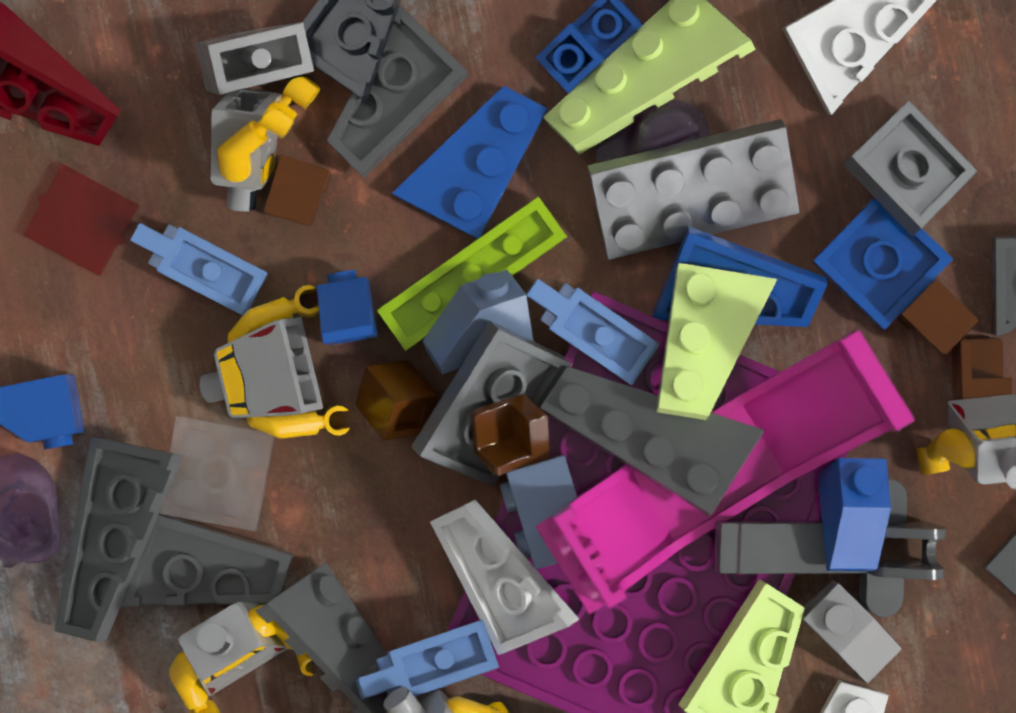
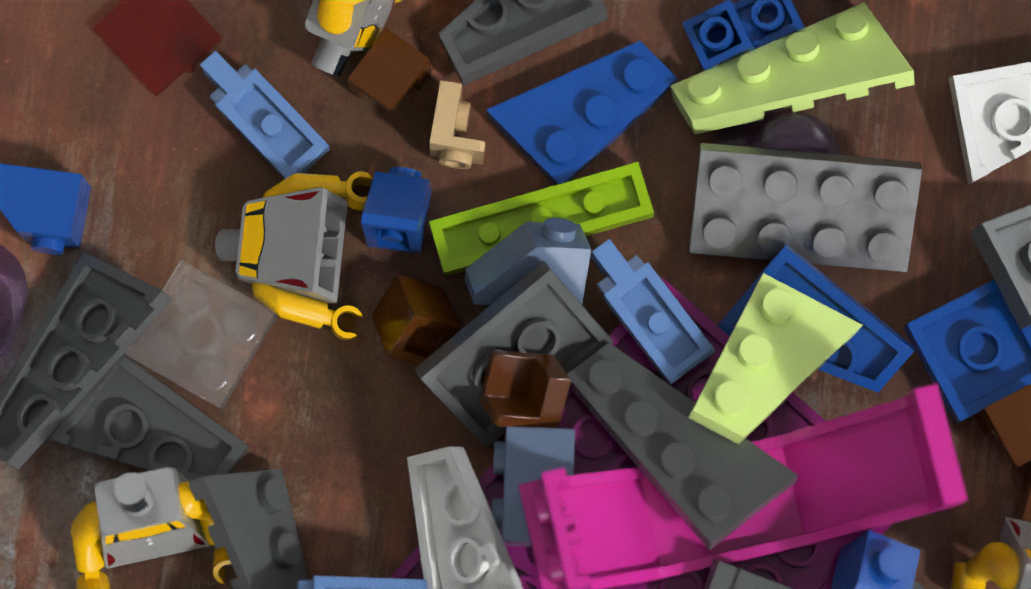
camera: 20 degrees right, 10 degrees down
none -> tan bracket [430,80,485,169]

